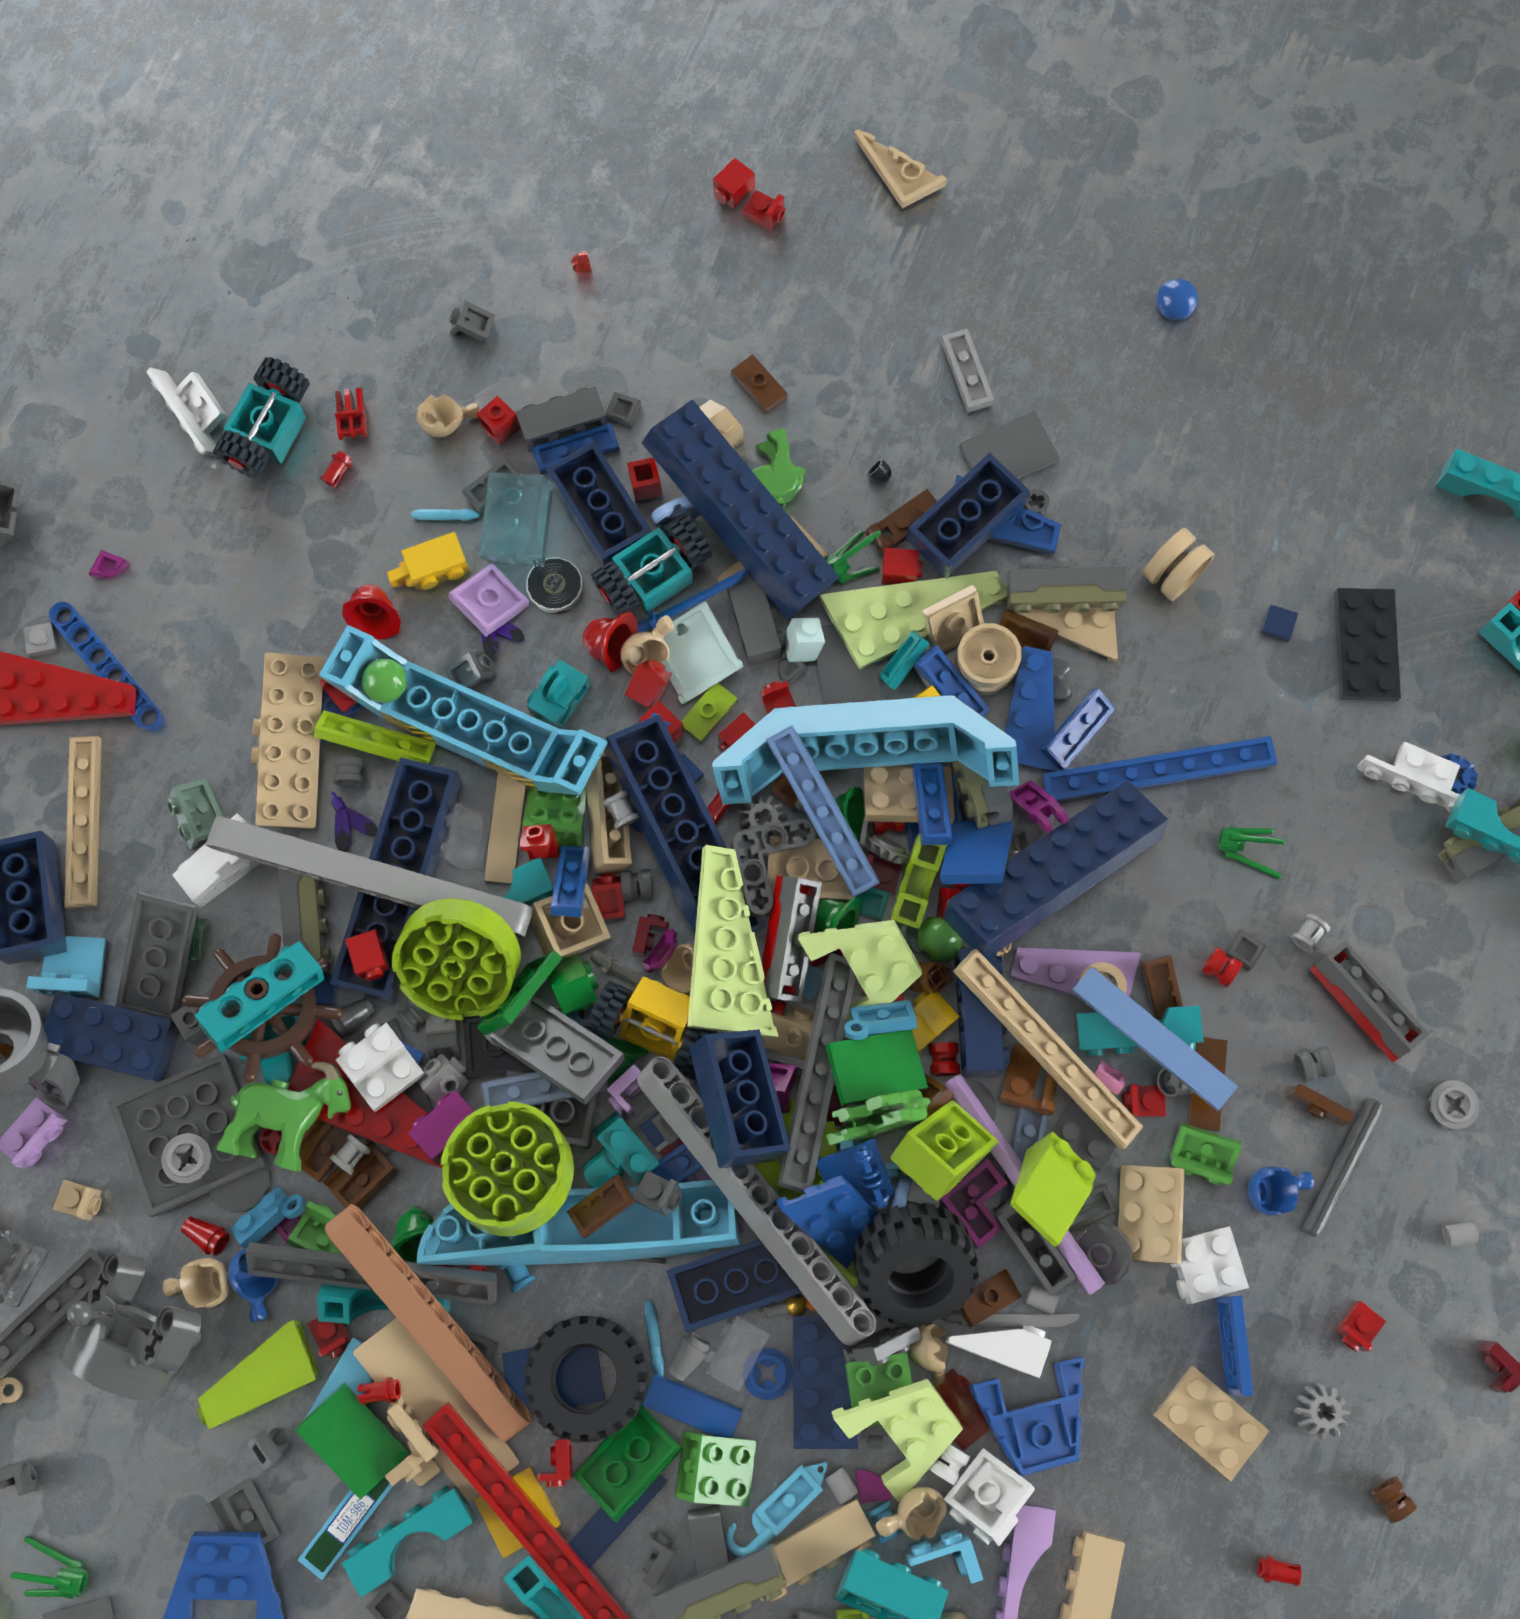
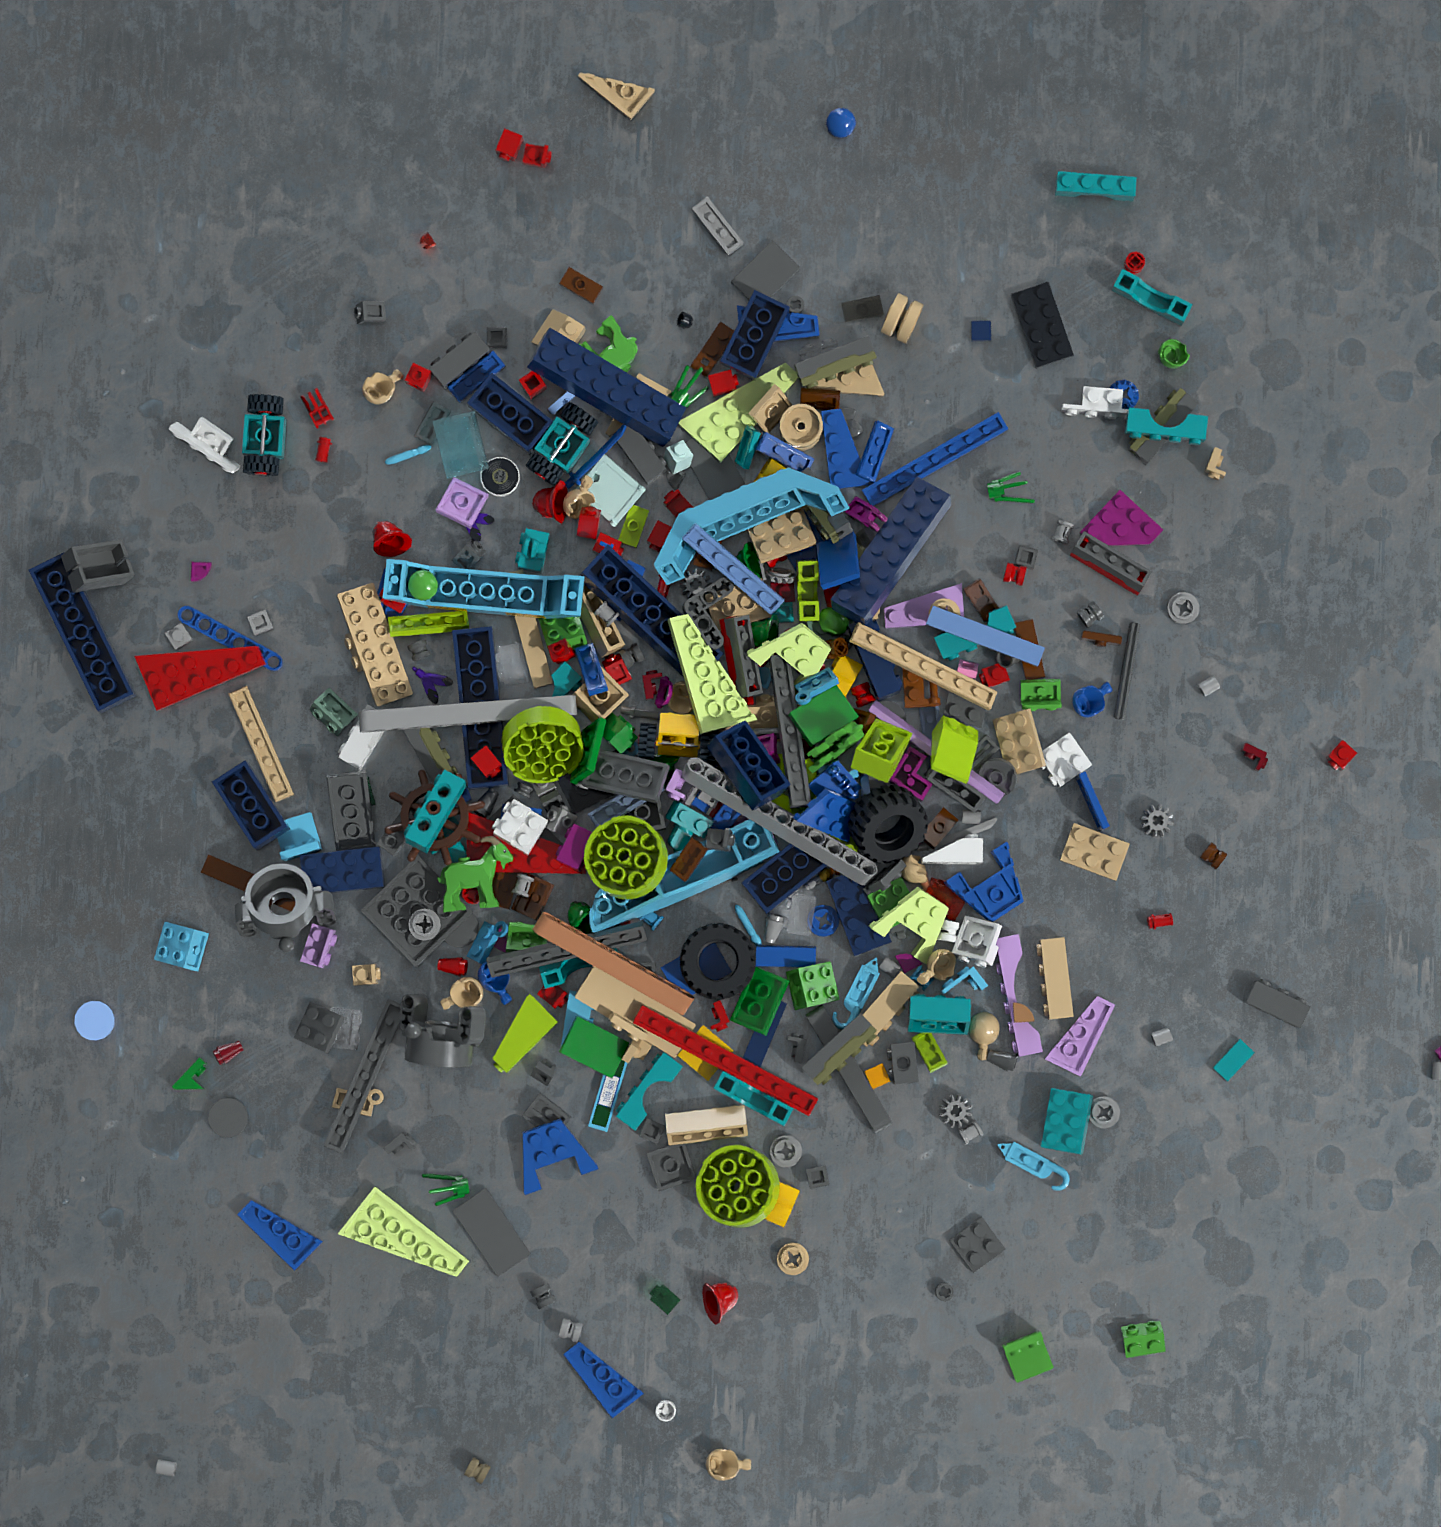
camera: 20 degrees left, 10 degrees up
red pin [357,1377,401,1405] -> none
yellow hinge [386,532,470,590] -> none
blue tile [912,763,952,845] -> none
red bracket [1335,1301,1386,1352] -> none
none -> light grey plate [247,610,273,636]
none -> clear smoke plate [841,295,884,323]
none -> magenta plate [1079,490,1163,546]

